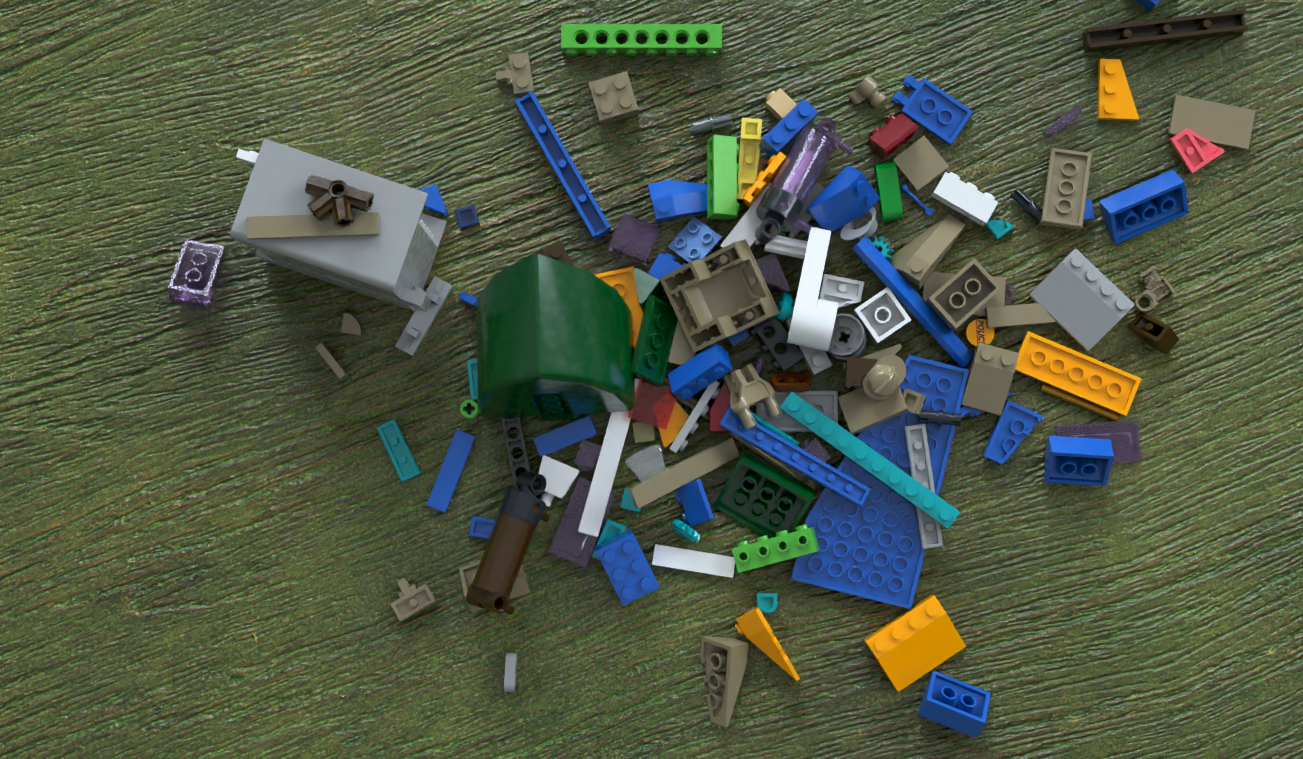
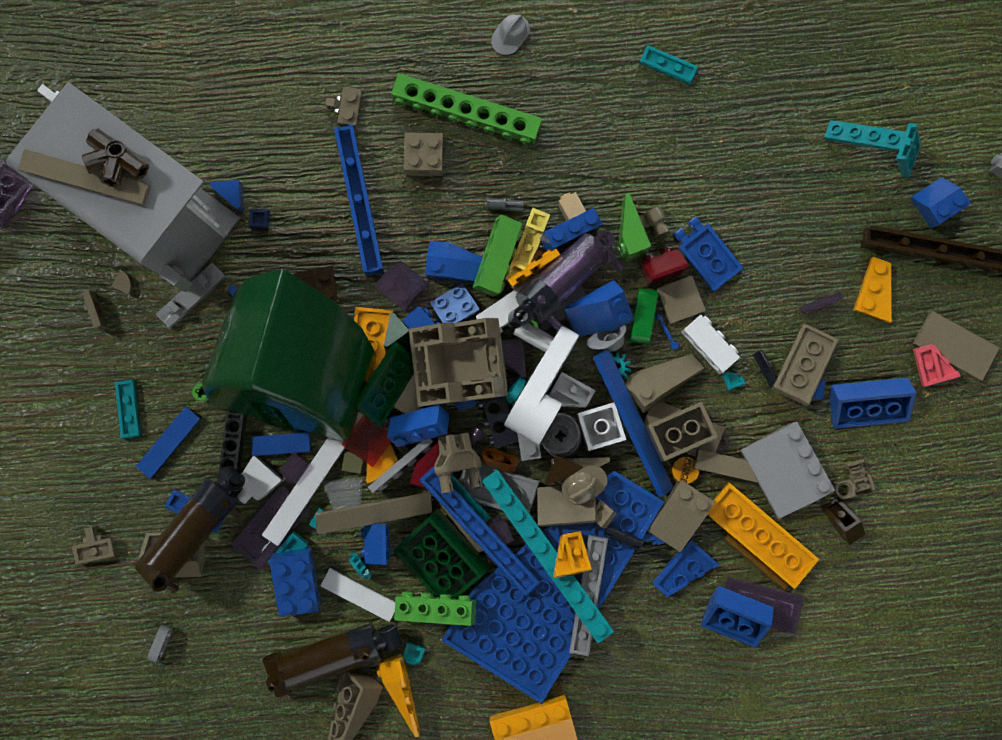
camera: 10 degrees right, 0 degrees up
none -> dark brown piece [262,623,403,697]
none -> light orange wing [553,531,591,578]
none -> bright green slope [617,193,651,262]

